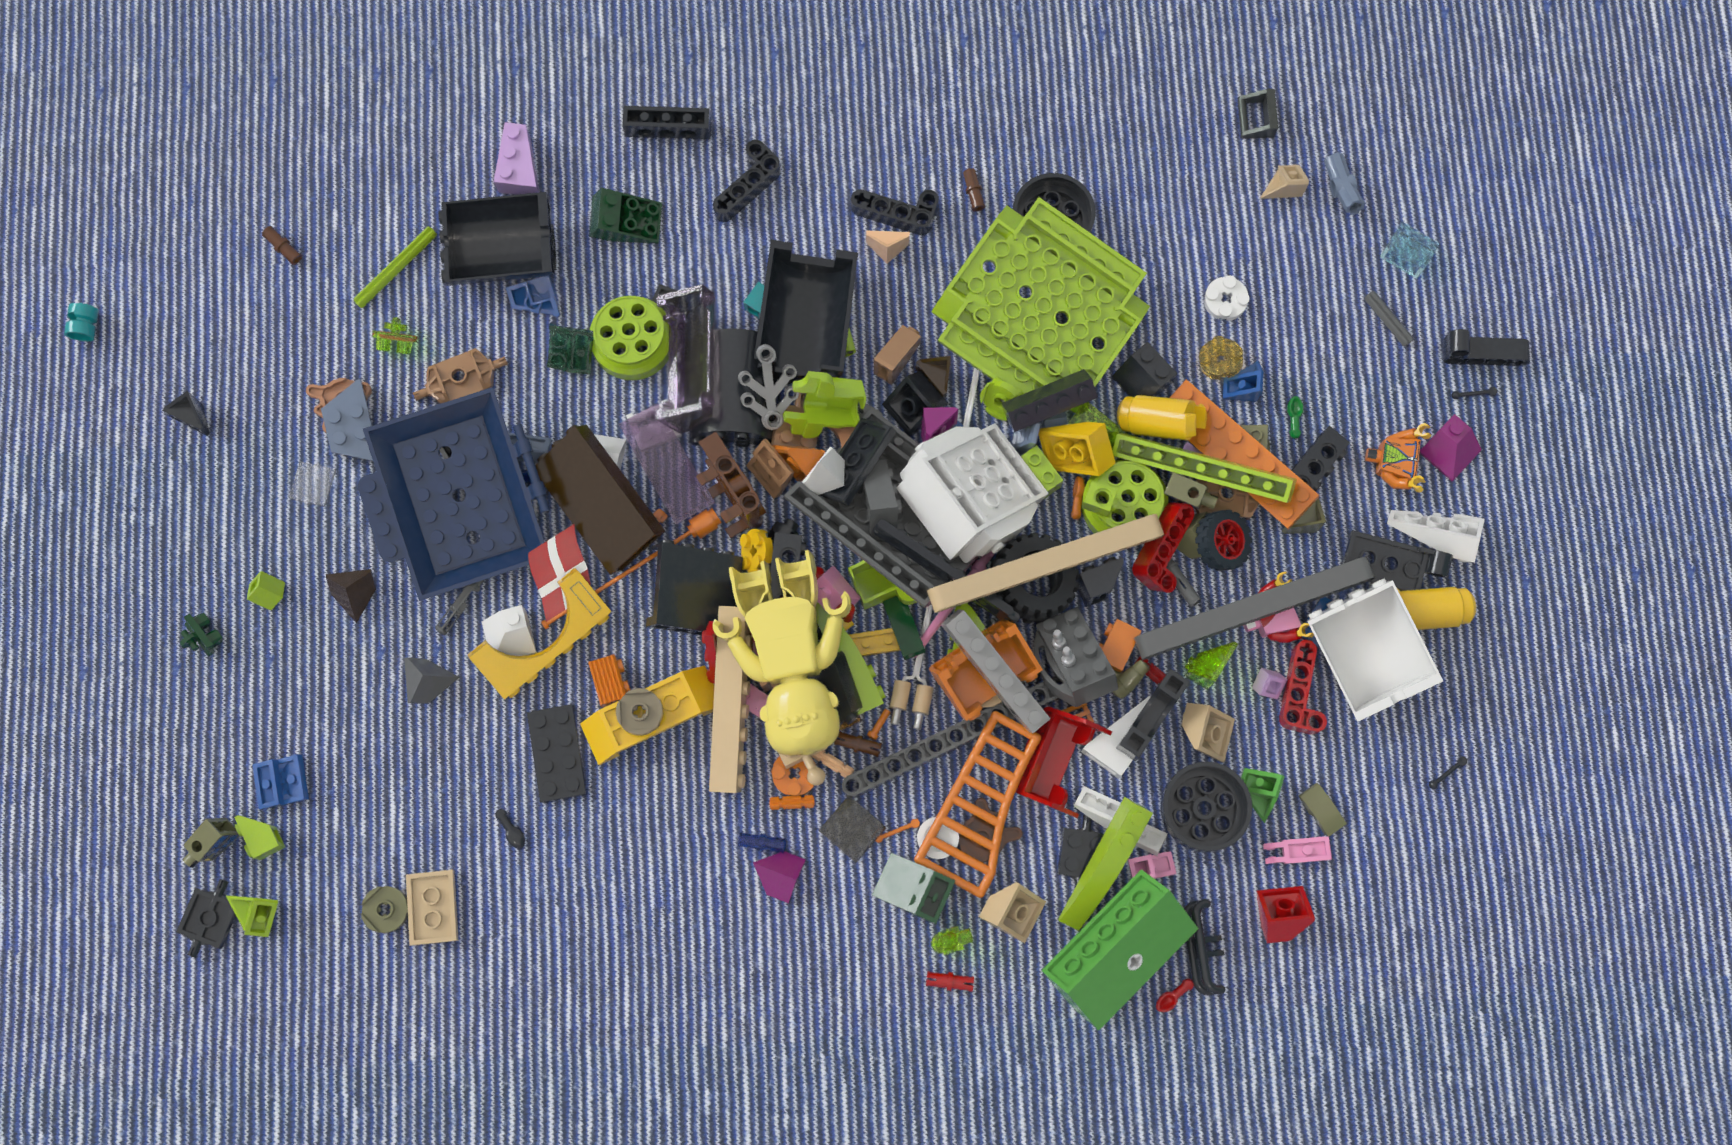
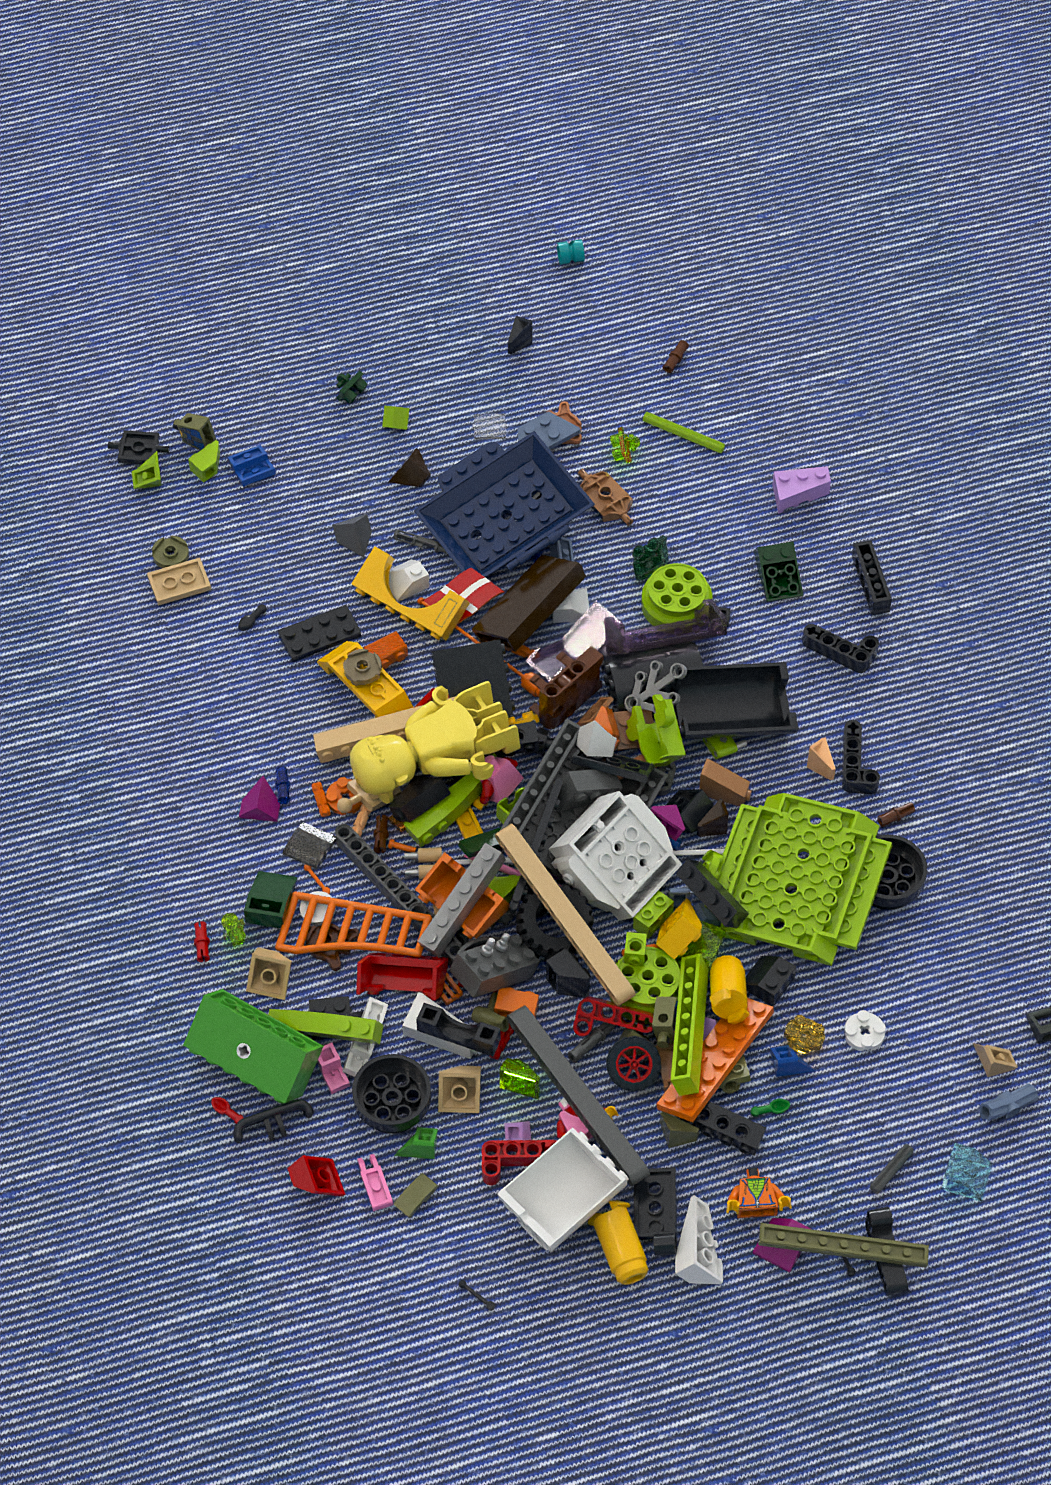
camera: 75 degrees right, 20 degrees down
black cylinder [438,192,556,286] -> none
blue slope [505,276,560,317] -> none
none -> olive tile [758,1223,929,1268]

